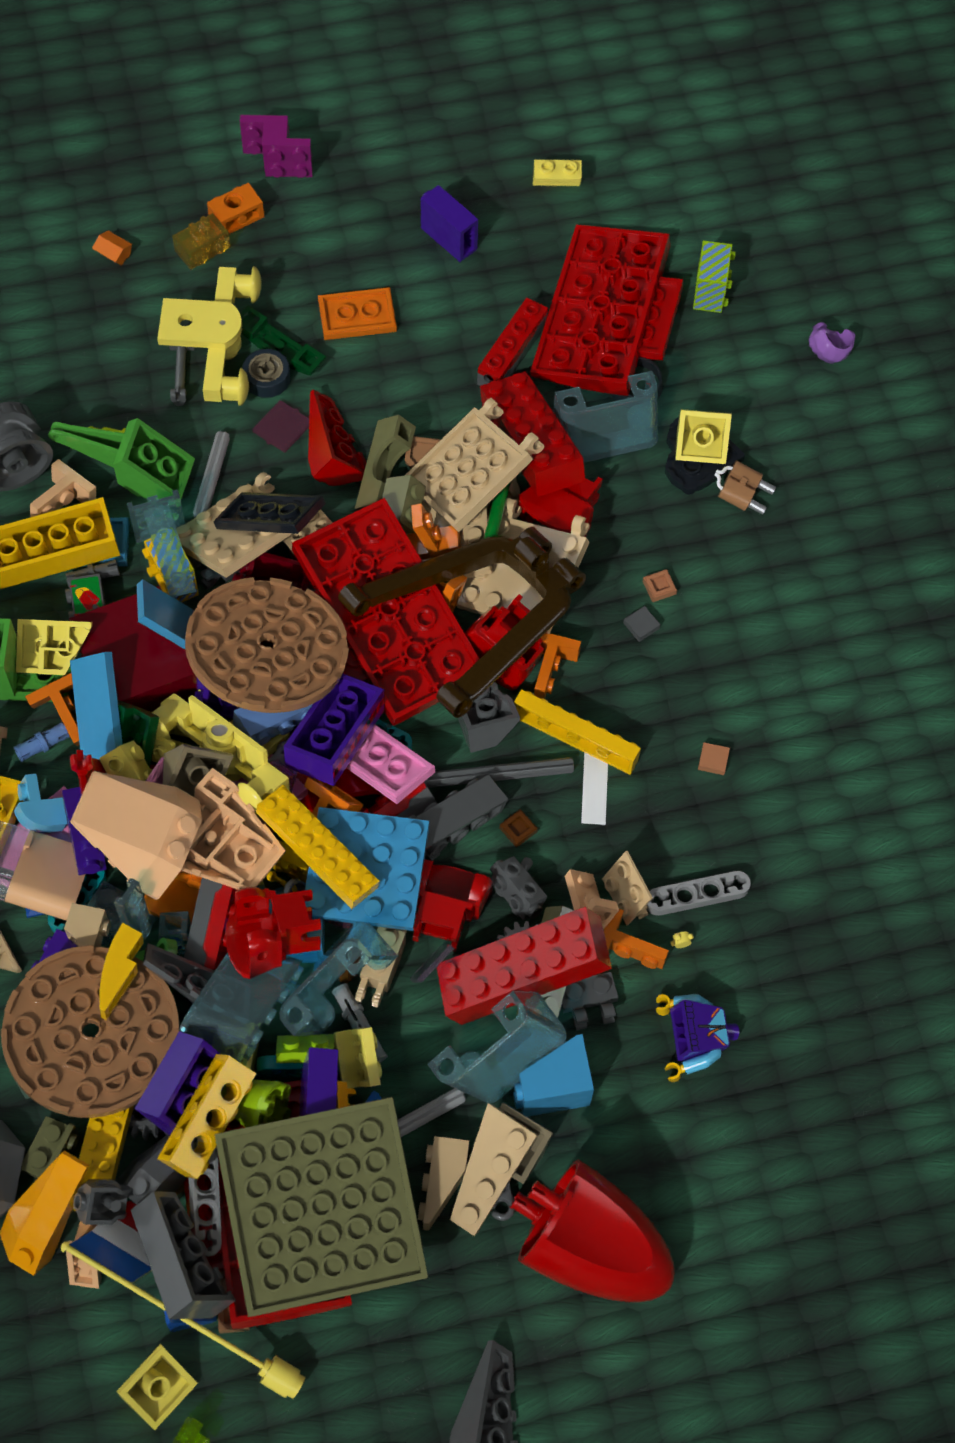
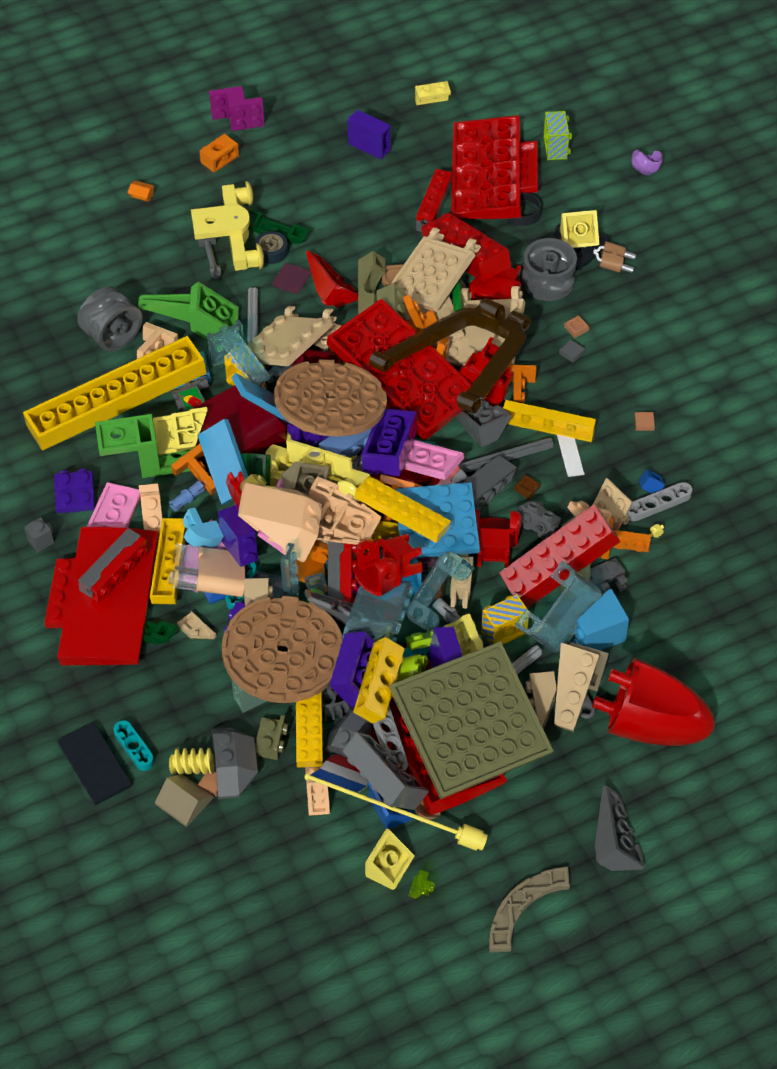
camera: 10 degrees left, 10 degrees down
light orange wedge [0,1150,89,1276] -> none
dark grey hand [73,1179,131,1225] -> none
yellow slope [99,923,144,1021] -> none
clear yellow brick [172,213,231,270] -> none
black tile [214,492,326,534] -> none
orange tile [318,287,397,340] -> none
piece [410,945,454,983] -> none
clear light blue windscreen [553,371,659,463] -> none
torso [656,994,739,1082] -> none
none -> yellow container [481,594,529,645]
none -> dark grey piece [522,238,577,301]
none -> blue slope [639,469,665,494]

